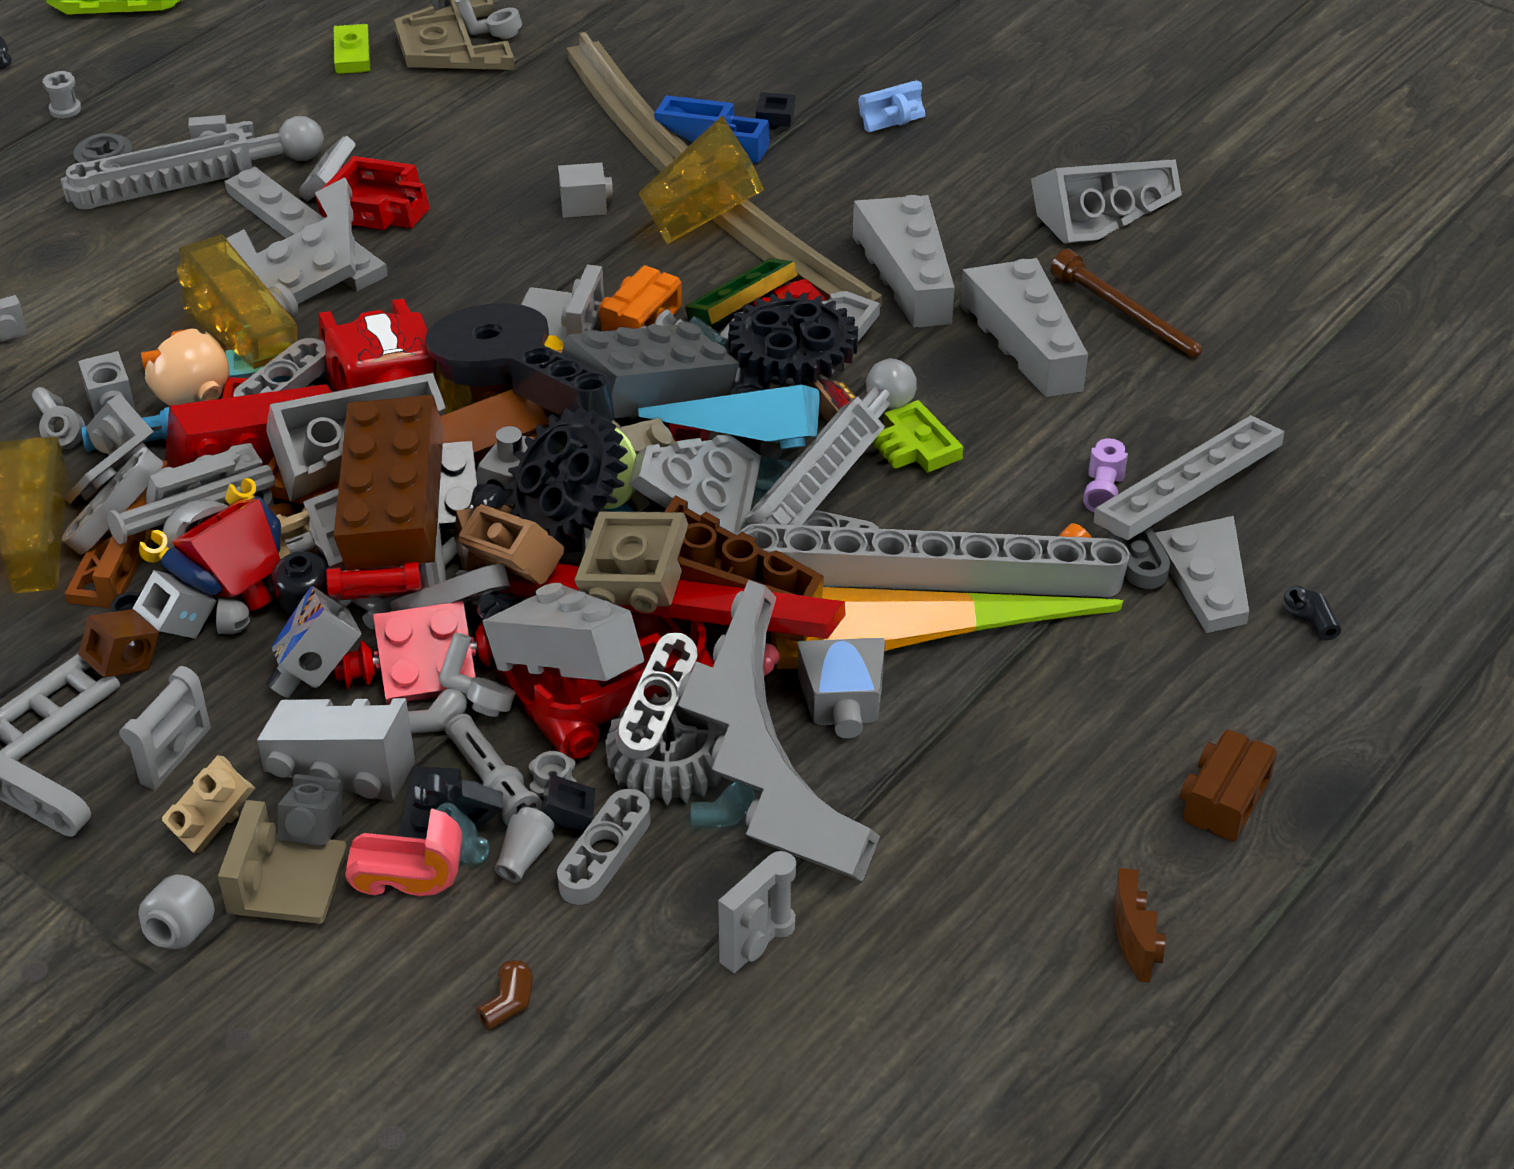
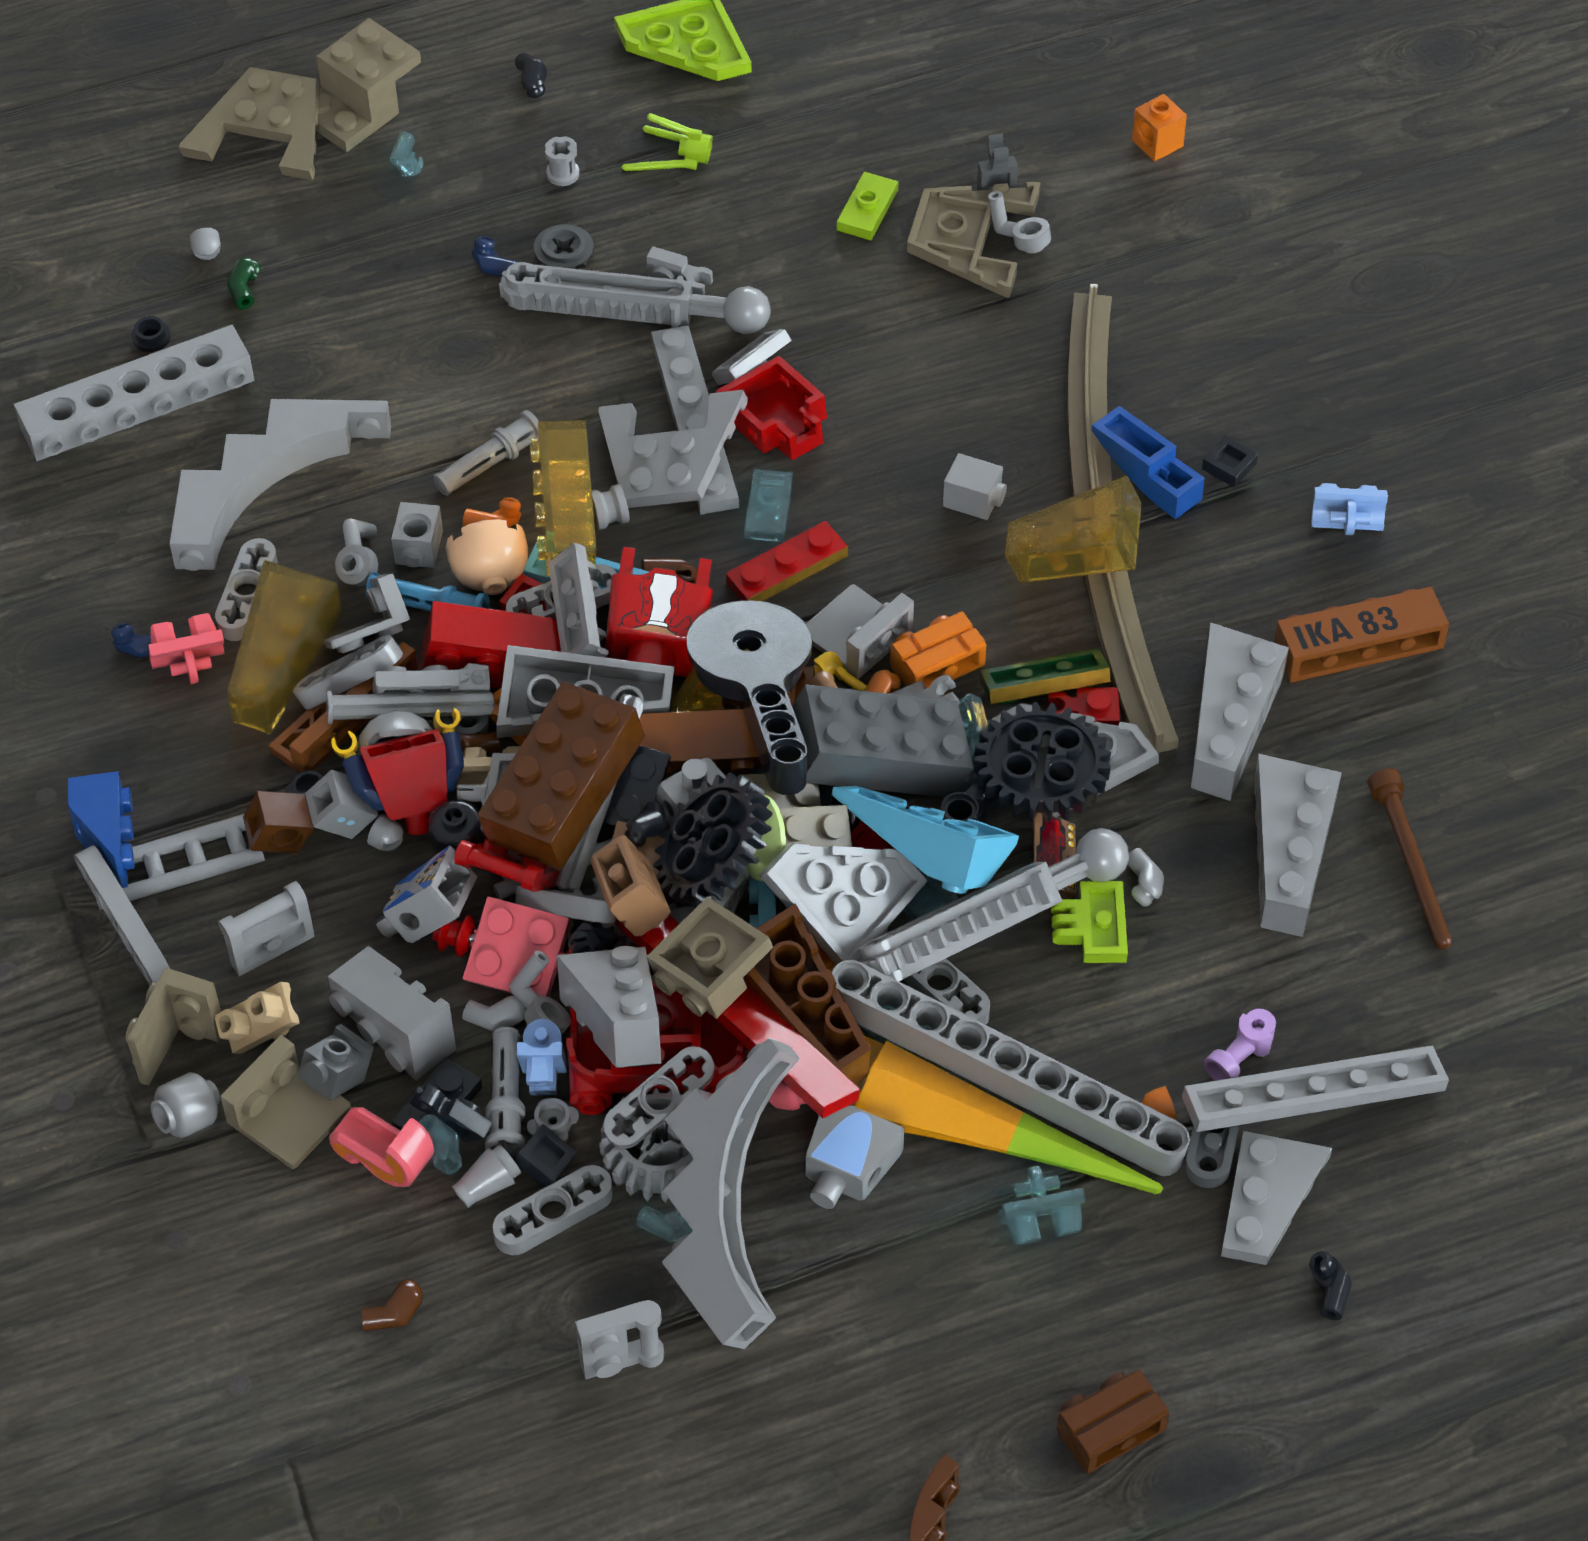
camera: 30 degrees right, 10 degrees up
light grey wedge [1031,159,1182,244] -> none
none -> dark tan bracket [125,967,221,1085]
none -> light grey pin [433,410,545,496]
none -> dark blue arm [472,236,518,277]
none -> light blue hips [517,1019,567,1096]
none -> light grey plate [548,542,609,657]
none -> lime plant [621,113,713,171]
none -> red plate [726,521,848,602]
none -> clear light blue plate [744,469,793,542]
none -> clear light blue hips [998,1166,1086,1245]
none -> light grey arm [1127,848,1164,906]
none -> dark orange brick [1274,586,1449,683]

